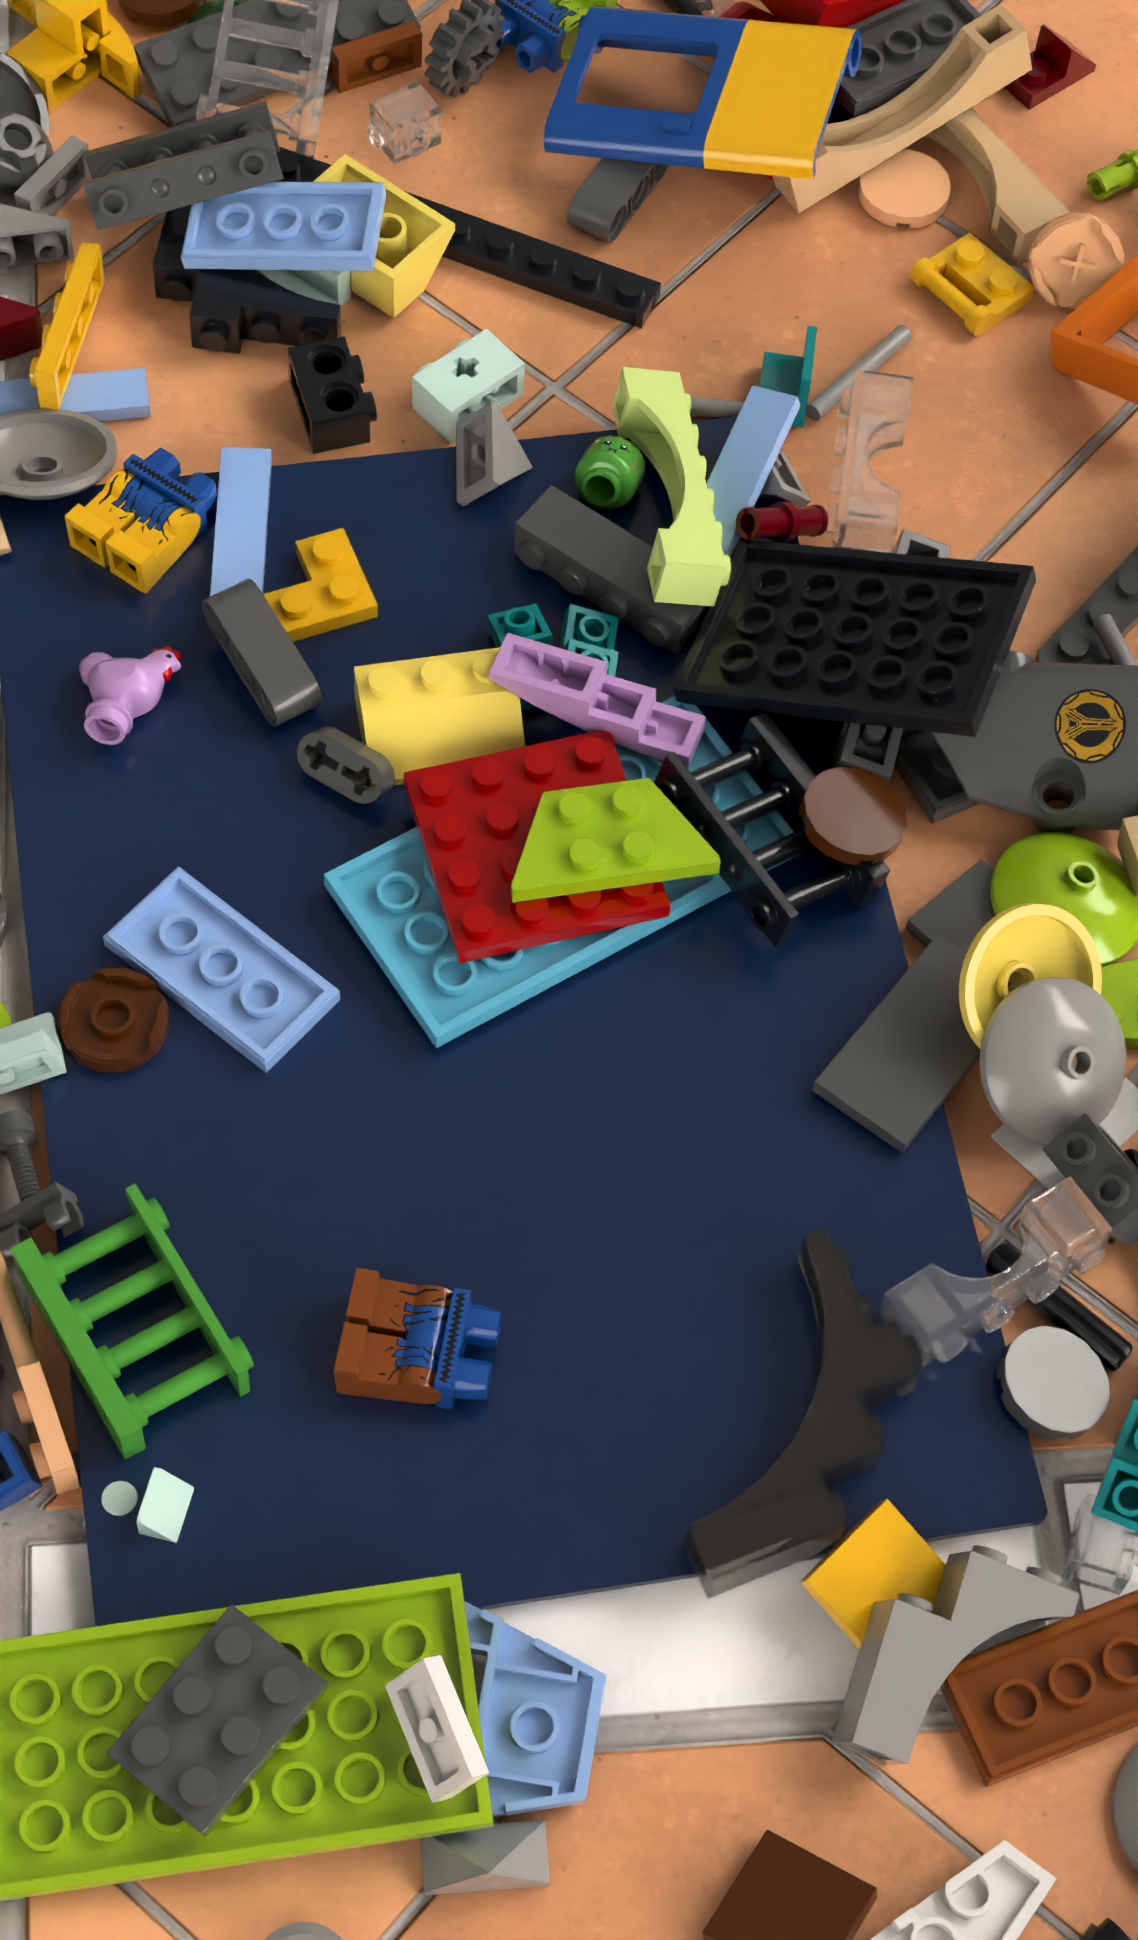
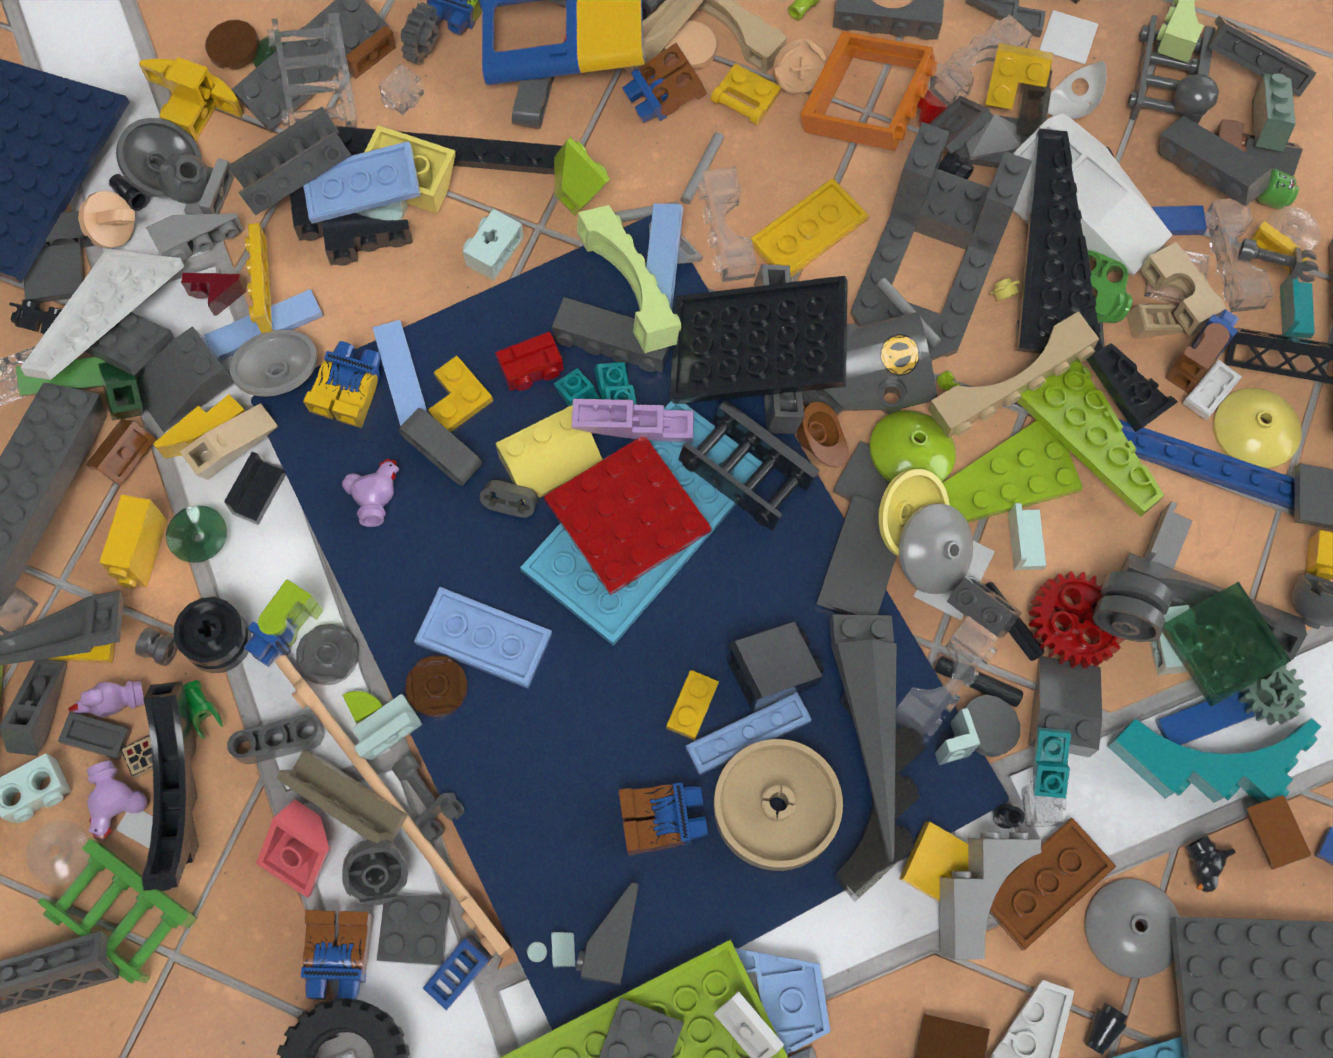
camera: 15 degrees left, 10 degrees up
bright green fence [10,1183,254,1460] -> none
black brick [288,336,377,454] -> none
light grey slope [456,402,533,507] -> none
lime wing [511,778,721,903] -> none
bright green head [574,435,645,510] -> none
dark red pin [736,502,828,542] -> none
teal panel [760,326,817,428] -> none
reddish brown tile [799,767,907,865] -> none
none -> red brick [495,332,564,391]
none -> lime slope [554,137,610,216]
none -> dark grey slope [576,883,638,986]
none -> dark orange hips [622,42,707,123]
none -> yellow plate [666,670,719,740]
none -> light blue tile [686,693,812,776]
none -> tan piece [713,739,843,871]
none -> black slope [726,622,824,713]
none -> yellow tile [748,178,869,277]
none -> dark orange piece [797,401,849,468]
none -> dark grey plate [829,615,897,863]
none -> light aqua panel [935,708,980,765]
none -> black pin [993,803,1025,829]

